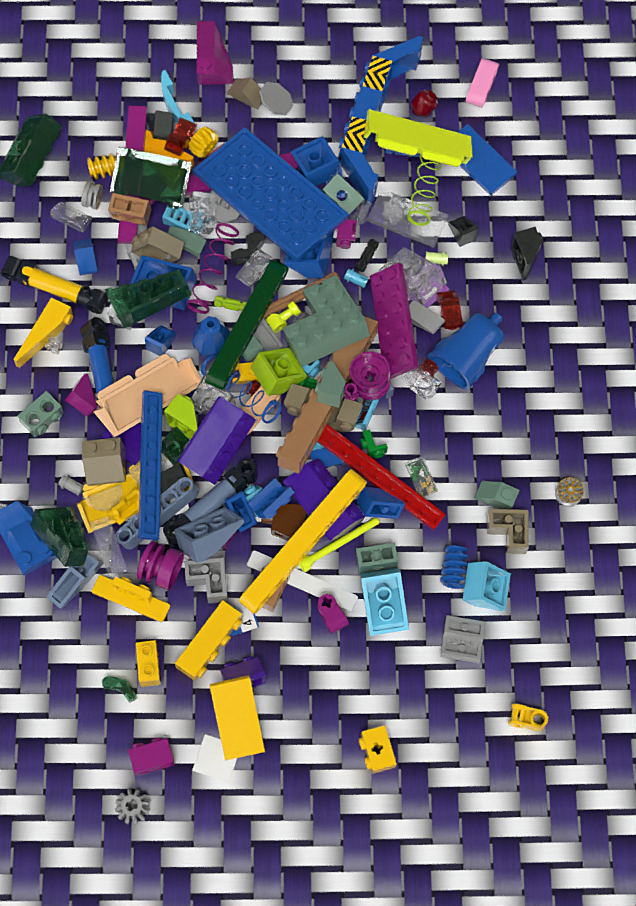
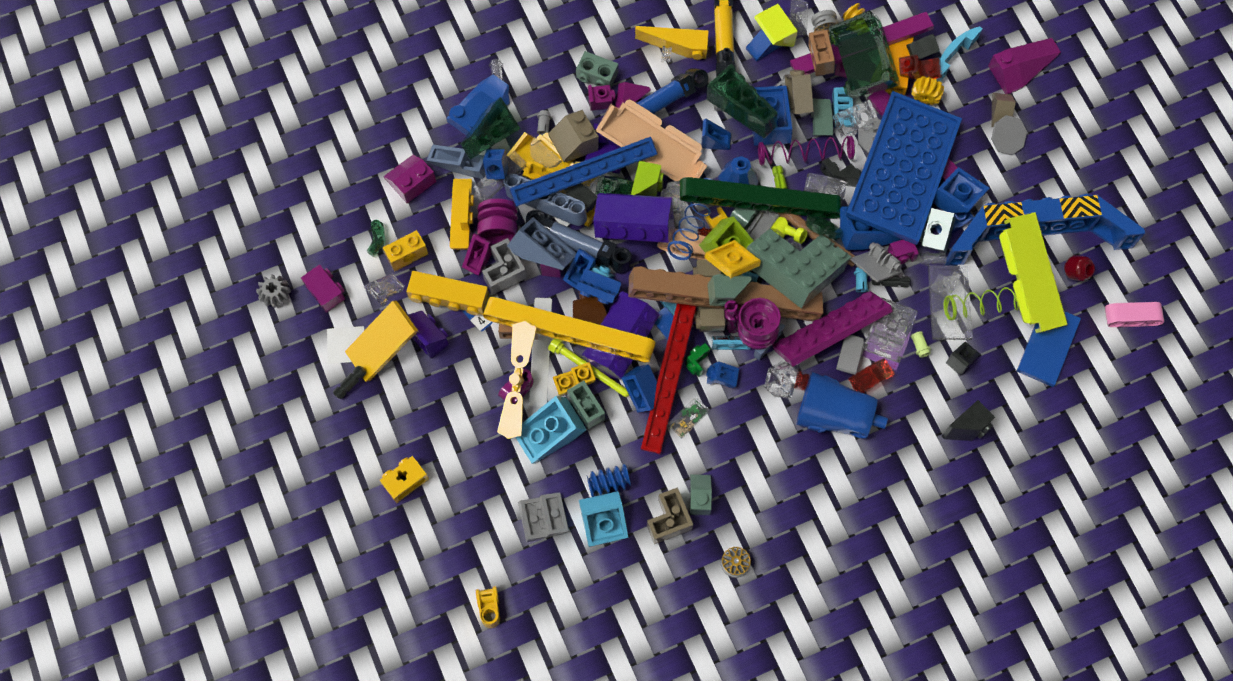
camera: 70 degrees right, 0 degrees up
none -> pearl dark grey axle [333,366,366,399]
none -> clear slope [364,273,404,307]
none -> magenta slope [383,155,436,203]
none -> magenta slope [462,234,492,276]
none -> blue brick [483,149,509,180]
none -> piece [497,321,537,439]
none -> yellow slope [553,362,596,397]
none -> magenta brick [588,85,615,111]
none -> yellow tile [705,240,761,279]
none -> blue bracket [706,361,739,388]
none -> neon yellow slope [754,4,798,47]
none -> clear green tile [805,215,842,239]
none -> light grey hinge [850,242,902,282]

